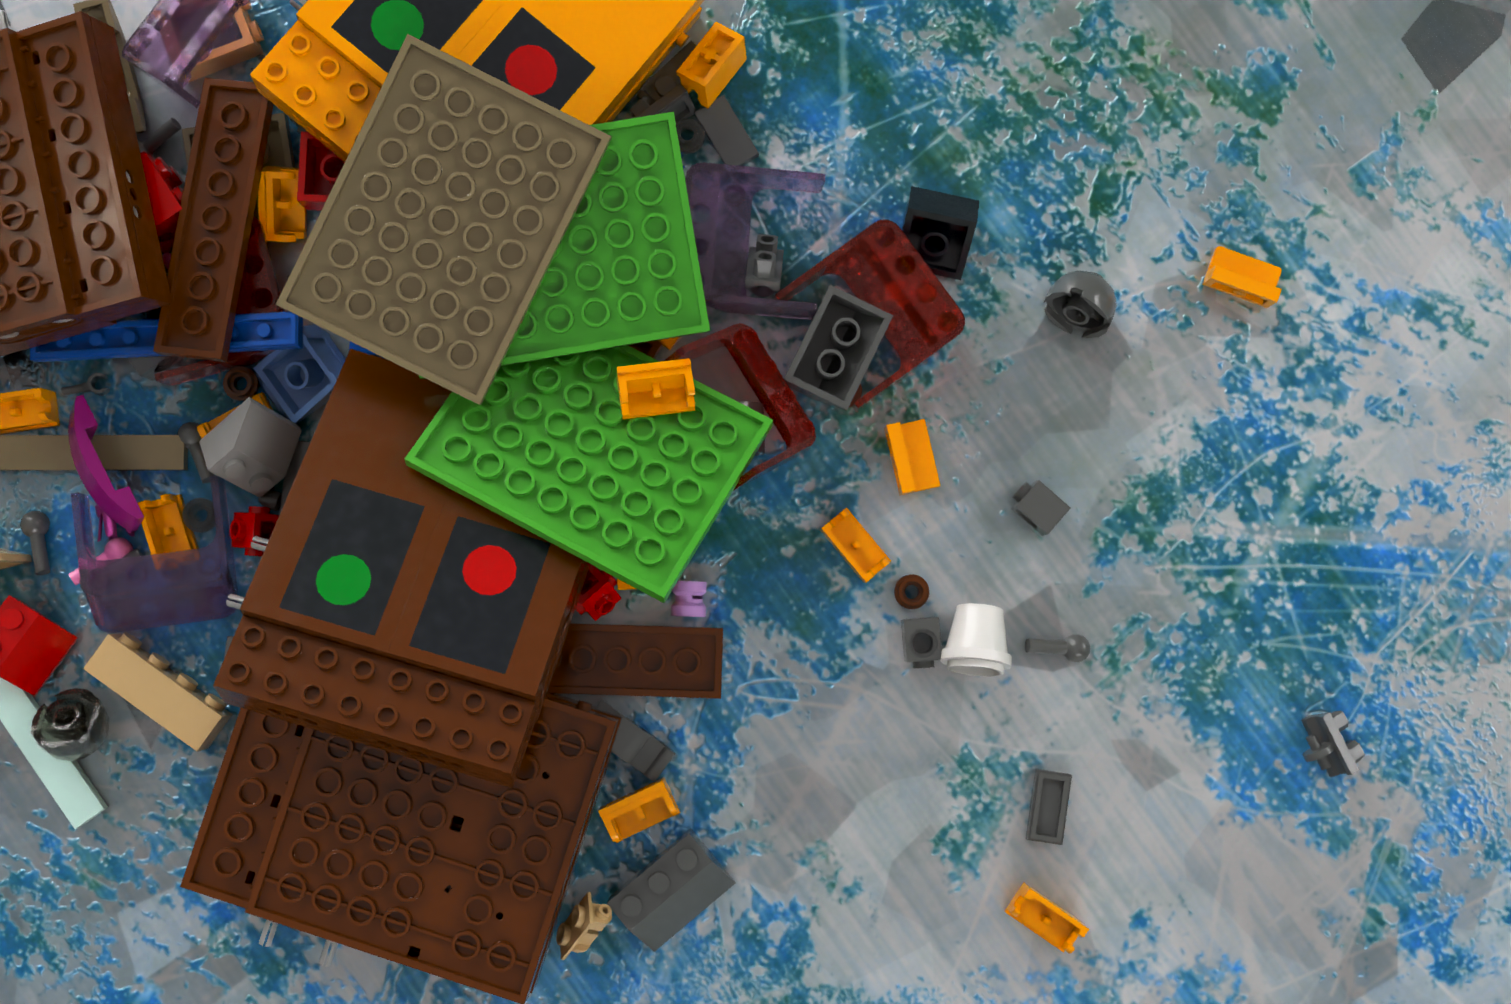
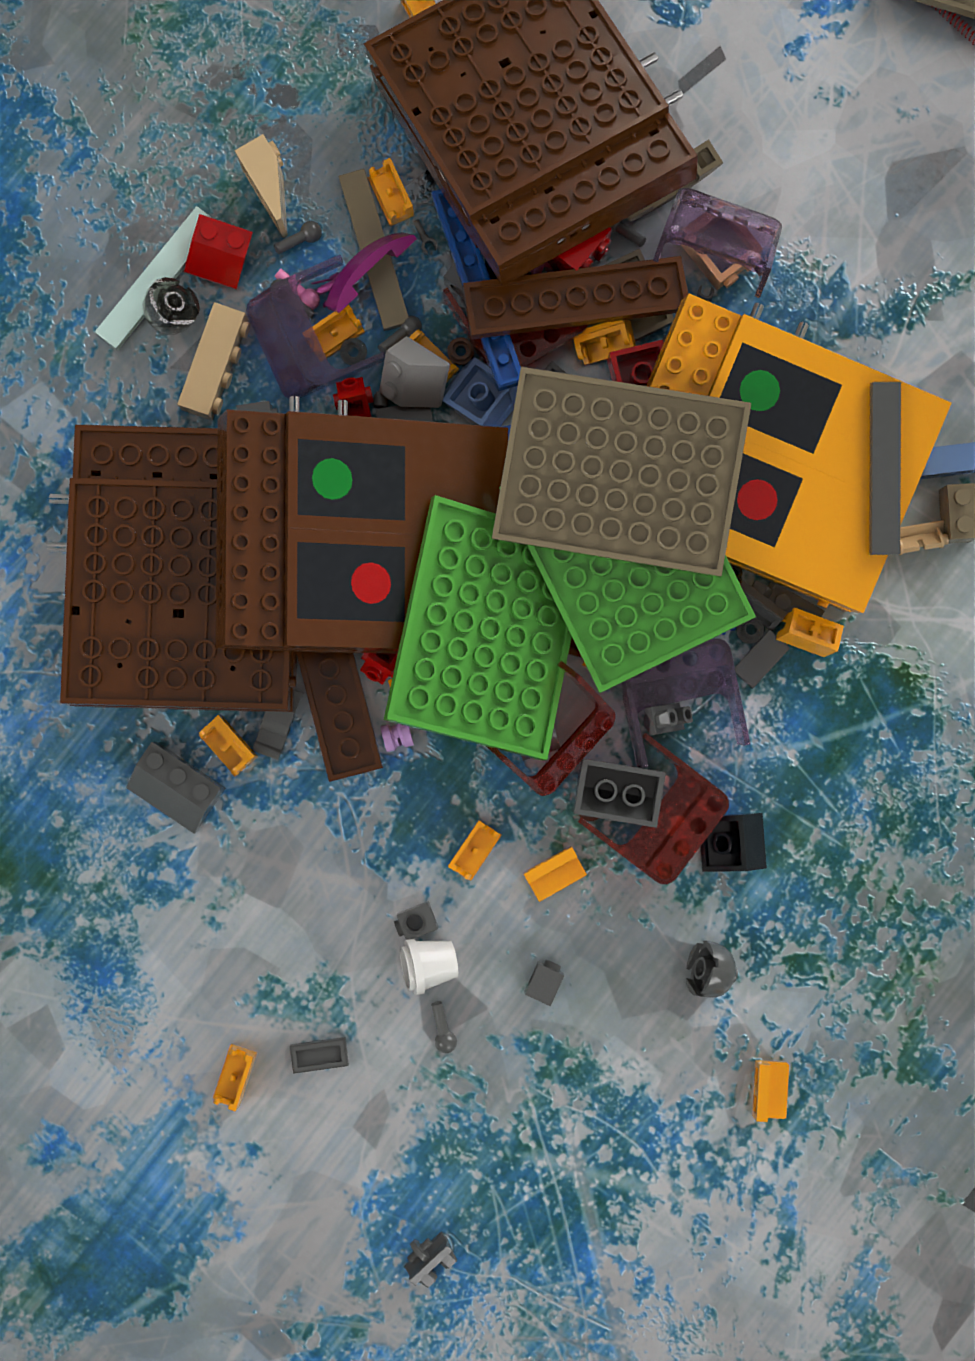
camera: 70 degrees right, 0 degrees up
tan hinge [556,892,612,960] -> none
light orange hinge [617,358,695,420] -> none
reddish brown plate [894,574,929,609] -> none

